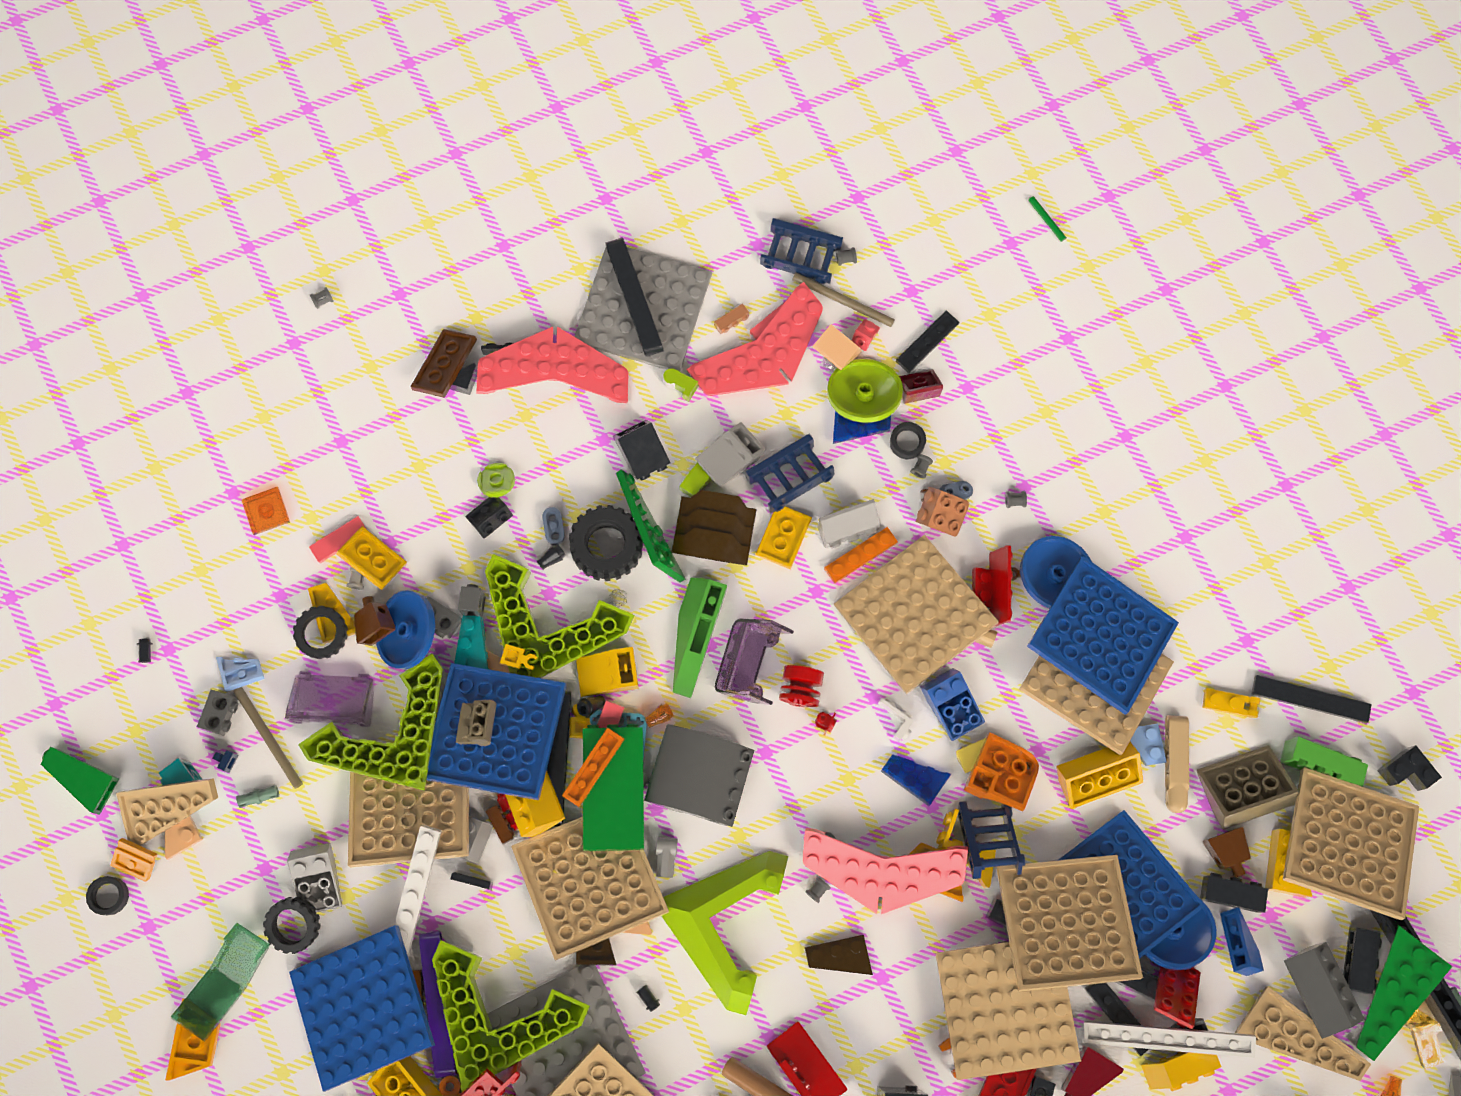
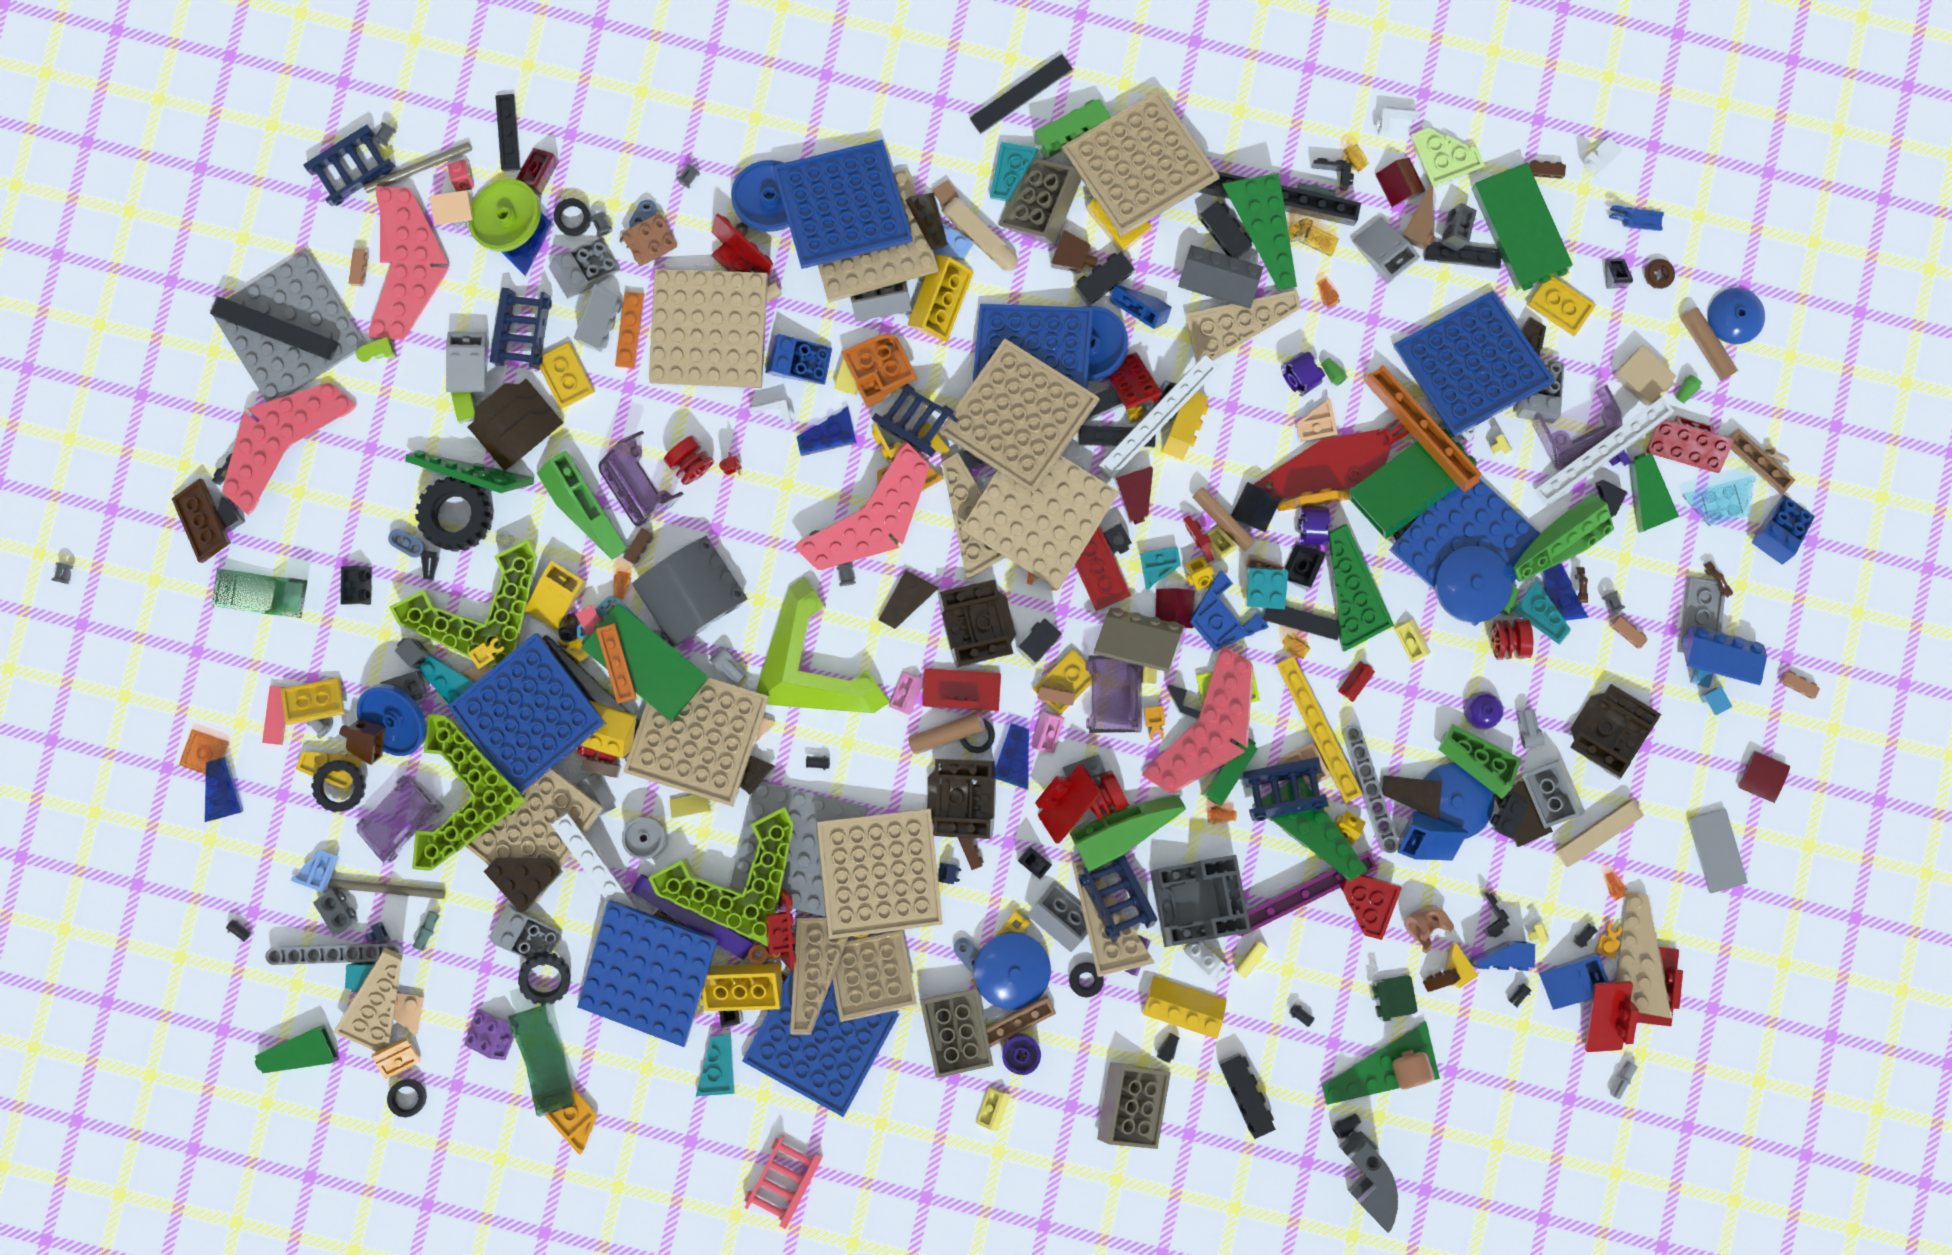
camera: 45 degrees left, 10 degrees up
black tile [450,872,494,890] -> none
dark tan brick [456,700,497,746] -> none
lime tile [477,463,516,497] -> none
black slope [613,420,671,481] -> none
yellow plate [1202,688,1261,718] -> none
black brick [1377,745,1442,791] -> none
none -> clear blue wing [204,756,244,822]
none -> clear green windscreen [211,568,308,619]
none -> light grey beam [265,942,404,965]
none -> medium lavender bracket [464,1009,519,1061]
none -> dark brown plate [483,858,563,914]
none -> light grey slope [548,238,621,299]
none -> light grey wheel [621,817,668,860]
none -> reddish brown piece [623,528,654,565]
none -> light yellow slope [669,795,711,818]
none -> light grey slope [850,281,912,322]
none -> bright pink slope [888,671,924,715]
none -> dark brown wing [905,193,948,250]
none -> medium nougat tile [932,180,959,207]
none -> dark brown slope [938,580,1016,668]
none -> tan wing [942,453,1006,580]
none -> teal wing [990,142,1039,202]
none -> yellow plate [1127,405,1145,424]

